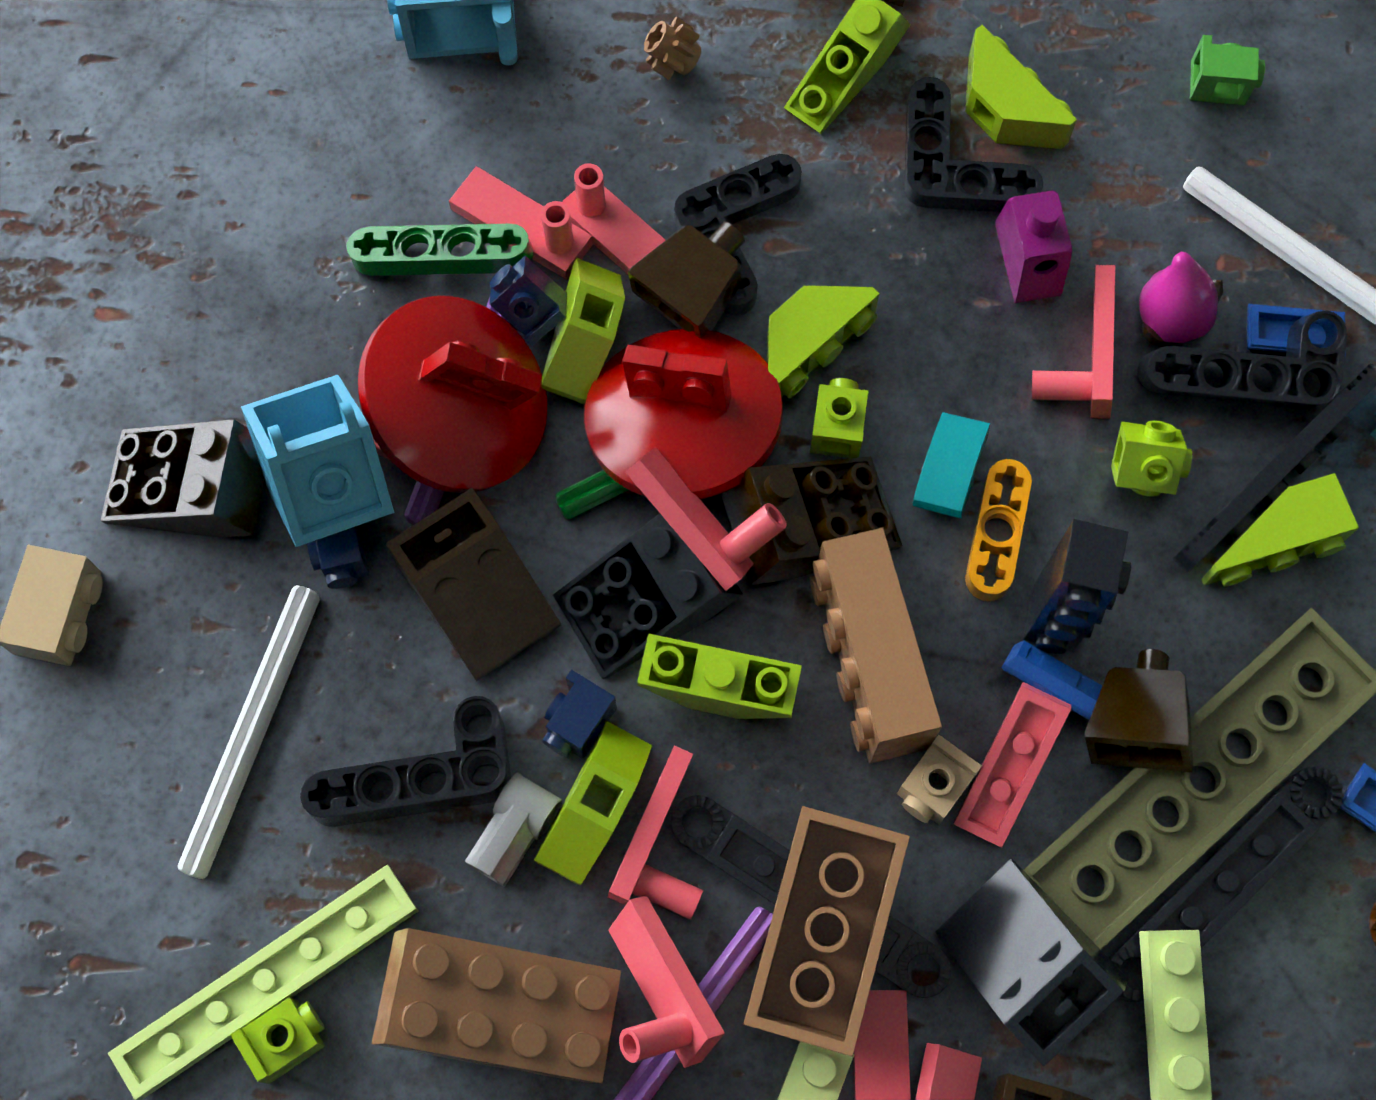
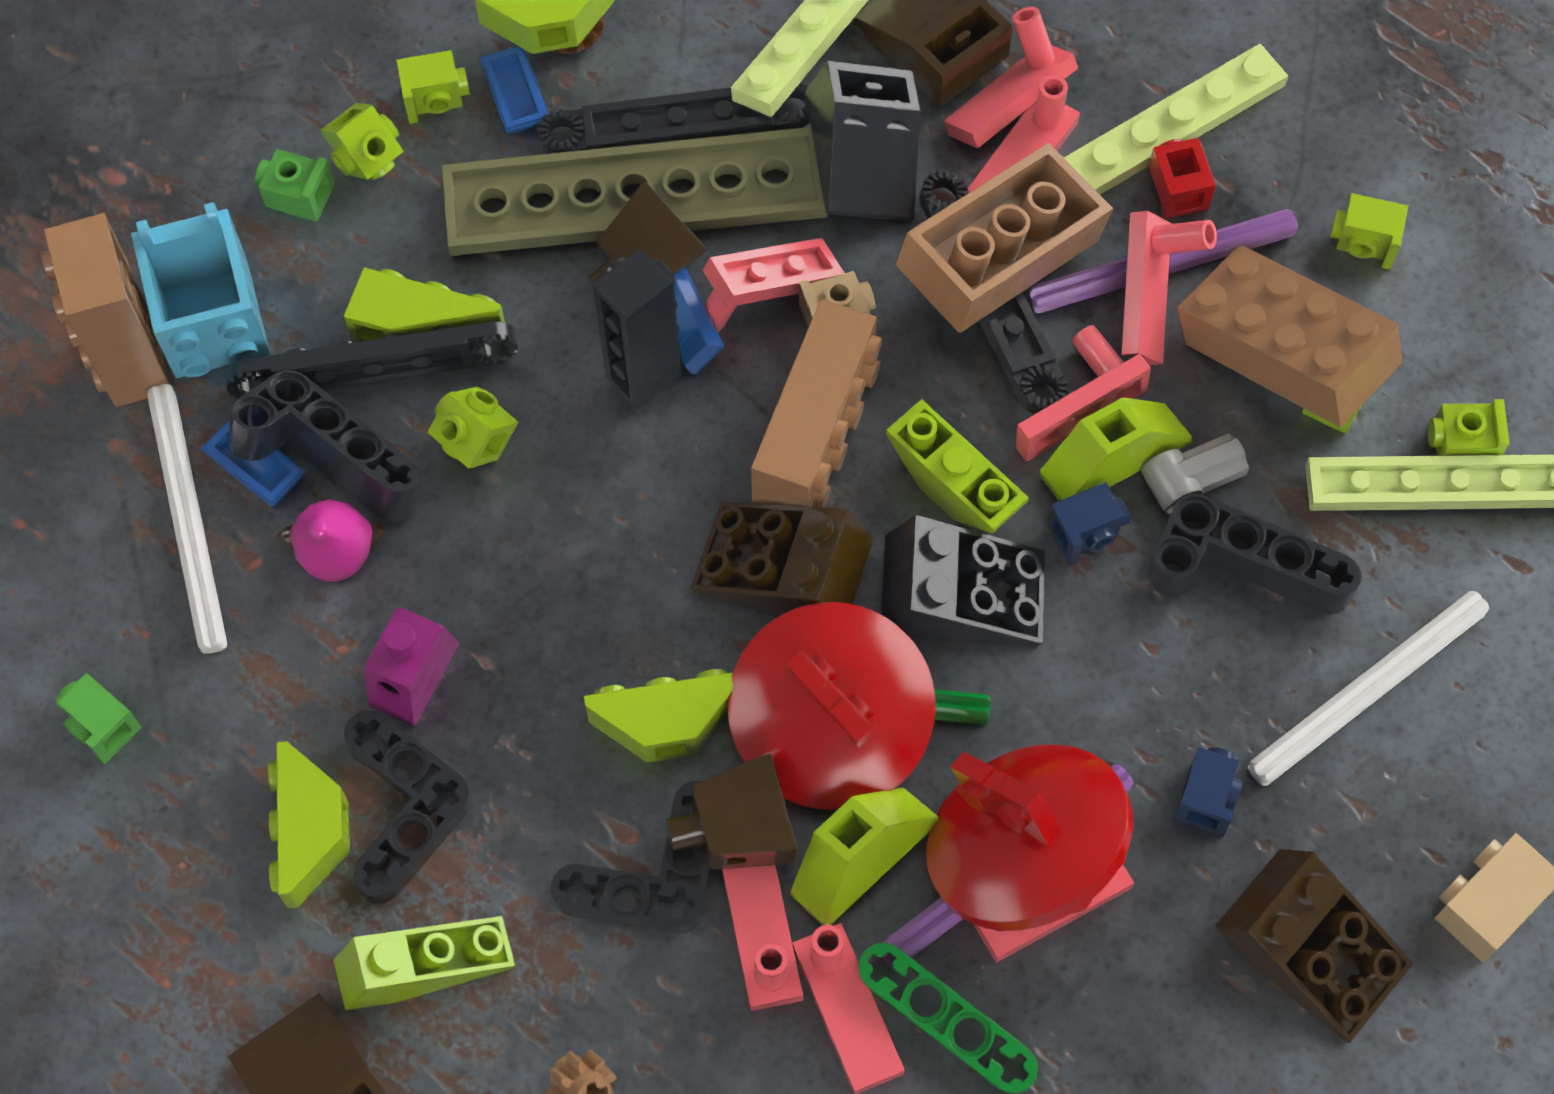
camera: 145 degrees left, 5 degrees down
medium azure container [241,375,394,547] -> none
dark brown slope [386,488,561,682] -> none
dark blue brick [489,256,567,346] -> none
coral piece [625,447,787,591] -> none
lime brick [810,378,868,458] -> none
teal slope [913,412,990,518] -> none
light orange beam [965,459,1032,601] -> none
coral piece [1032,265,1115,419] -> none

